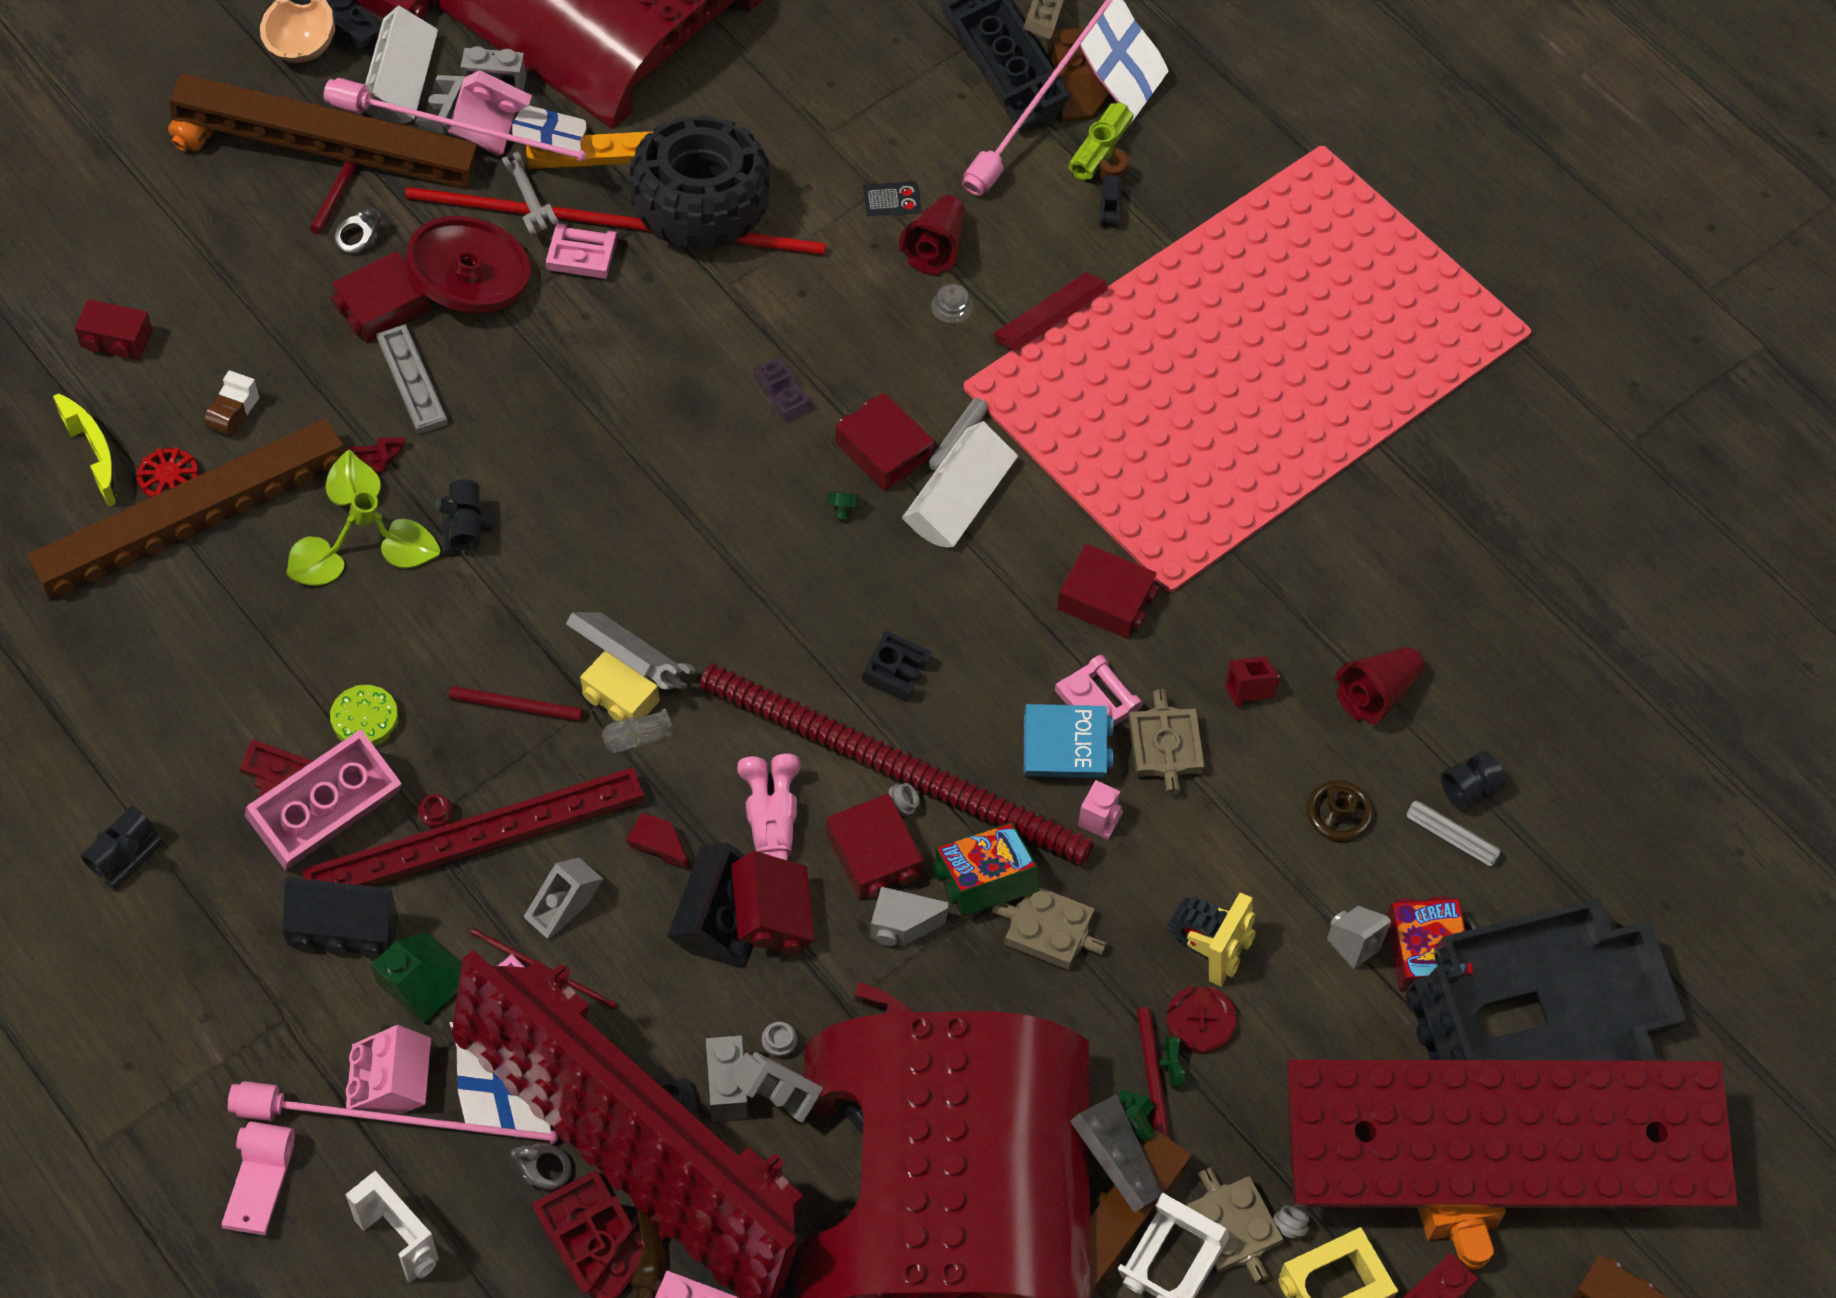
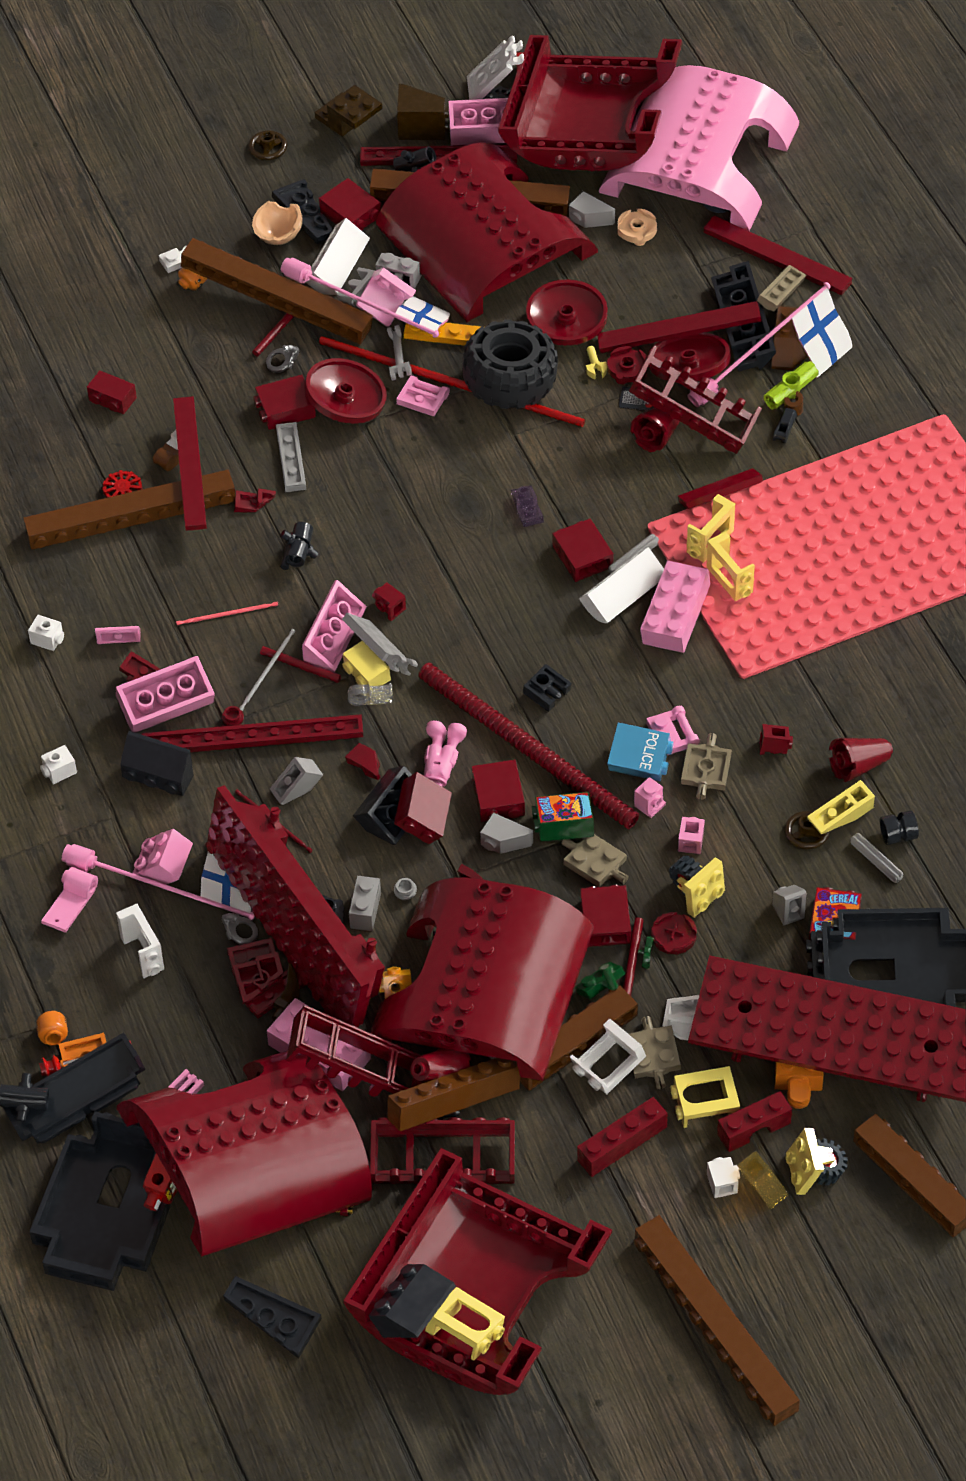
camera: 20 degrees right, 5 degrees down
neon yellow slope [53,394,117,507] -> none
black pin [80,806,164,891] -> none
lime plant [286,450,441,586] -> none
lime tile [330,685,398,746] -> none
dark green slope [371,932,462,1025] -> none
light grey window [730,1052,823,1123] -> none
dark green tile [827,491,860,519] -> none
light grey plate [888,783,919,816] -> none
clear cone [931,284,973,324] -> none
dark red brick [1057,543,1159,639] -> none
flat silver wing [1070,1094,1162,1212] -> none
light grey plate [1273,1205,1309,1238] -> none
none -> white brick [28,615,64,651]
none -> white brick [40,745,77,784]
none -> bright pink slope [95,626,141,644]
none -> white plate [159,246,186,273]
none -> dark red tile [173,396,207,531]
none -> coral piece [176,602,278,625]
none -> light grey piece [239,629,295,711]
none -> bright pink slope [302,580,367,672]
none -> dark red brick [372,582,406,621]
none -> light orange brick [379,967,412,998]
none -> dark red dish [526,279,608,346]
none -> dark red brick [580,885,631,947]
none -> light yellow bar [586,346,607,379]
none -> dark red tile [597,301,761,353]
none -> dark red plate [607,346,648,384]
none -> dark red window [629,345,762,454]
none -> bright pink brick [640,560,710,653]
none -> dark red dish [648,333,730,382]
none -> white slope [663,995,699,1040]
none -> bright pink brick [678,817,705,854]
none -> light yellow panel [687,494,735,563]
none -> light yellow panel [706,531,755,601]
none -> light yellow slope [807,780,875,834]

